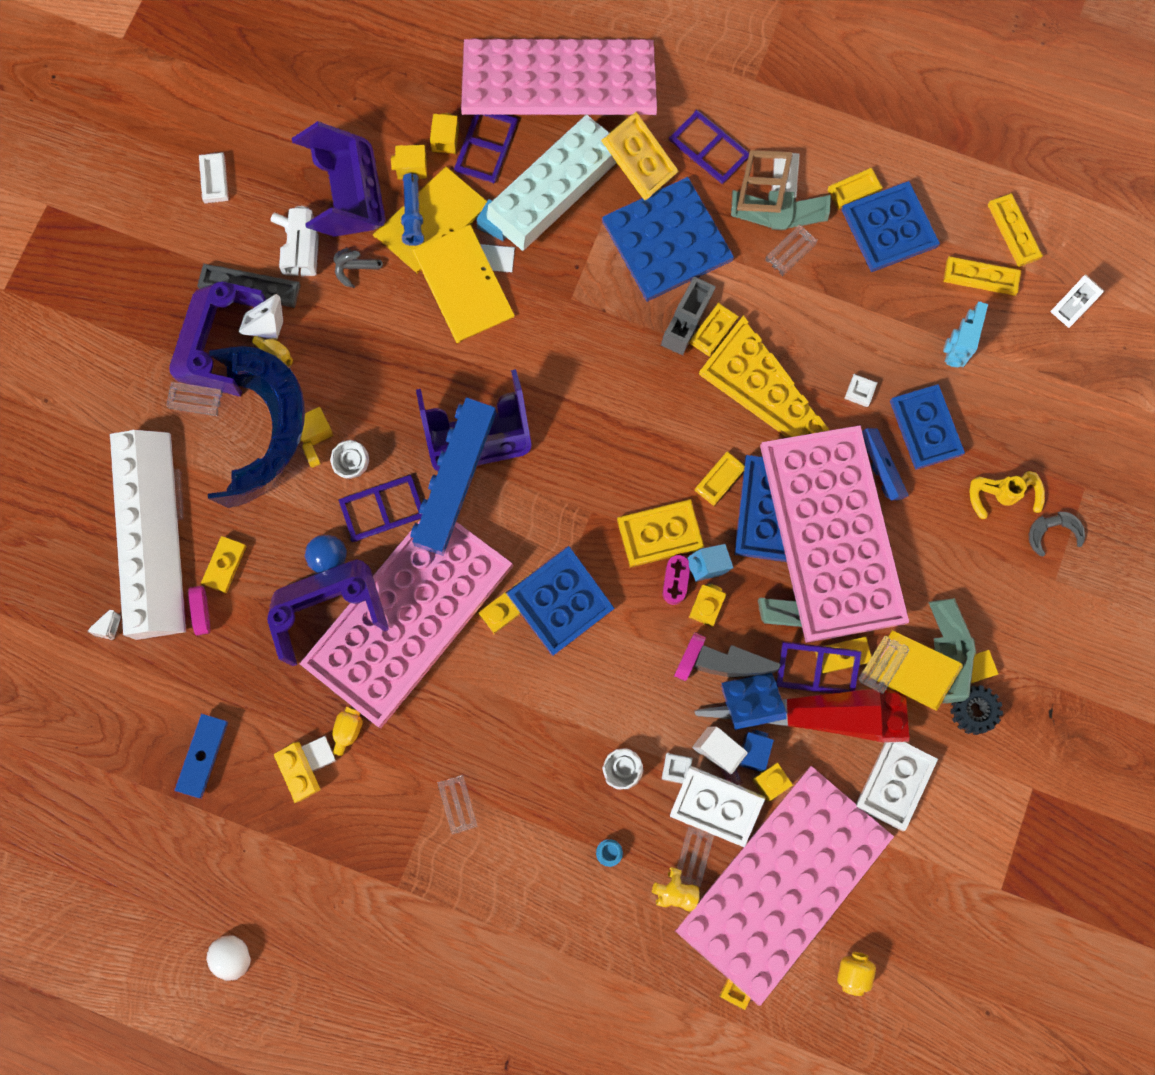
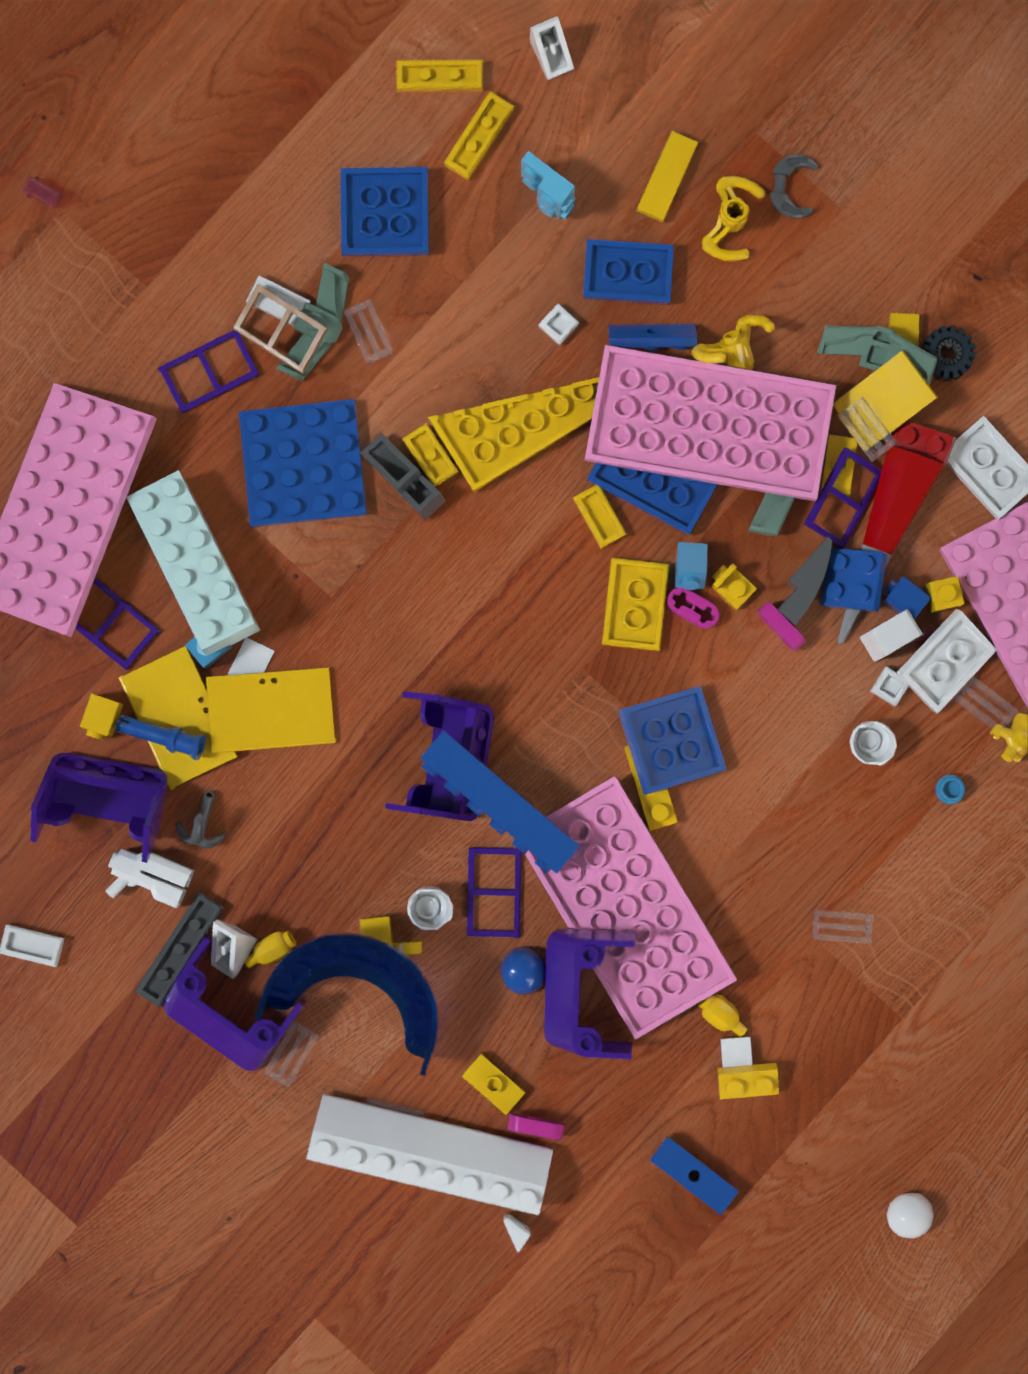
camera: 65 degrees left, 10 degrees up
yellow brick [430,113,459,154] -> none
yellow tile [601,112,679,200] -> none
yellow tile [828,168,883,210] -> none
none -> yellow tile [637,131,698,223]
none -> yellow piece [691,315,775,370]

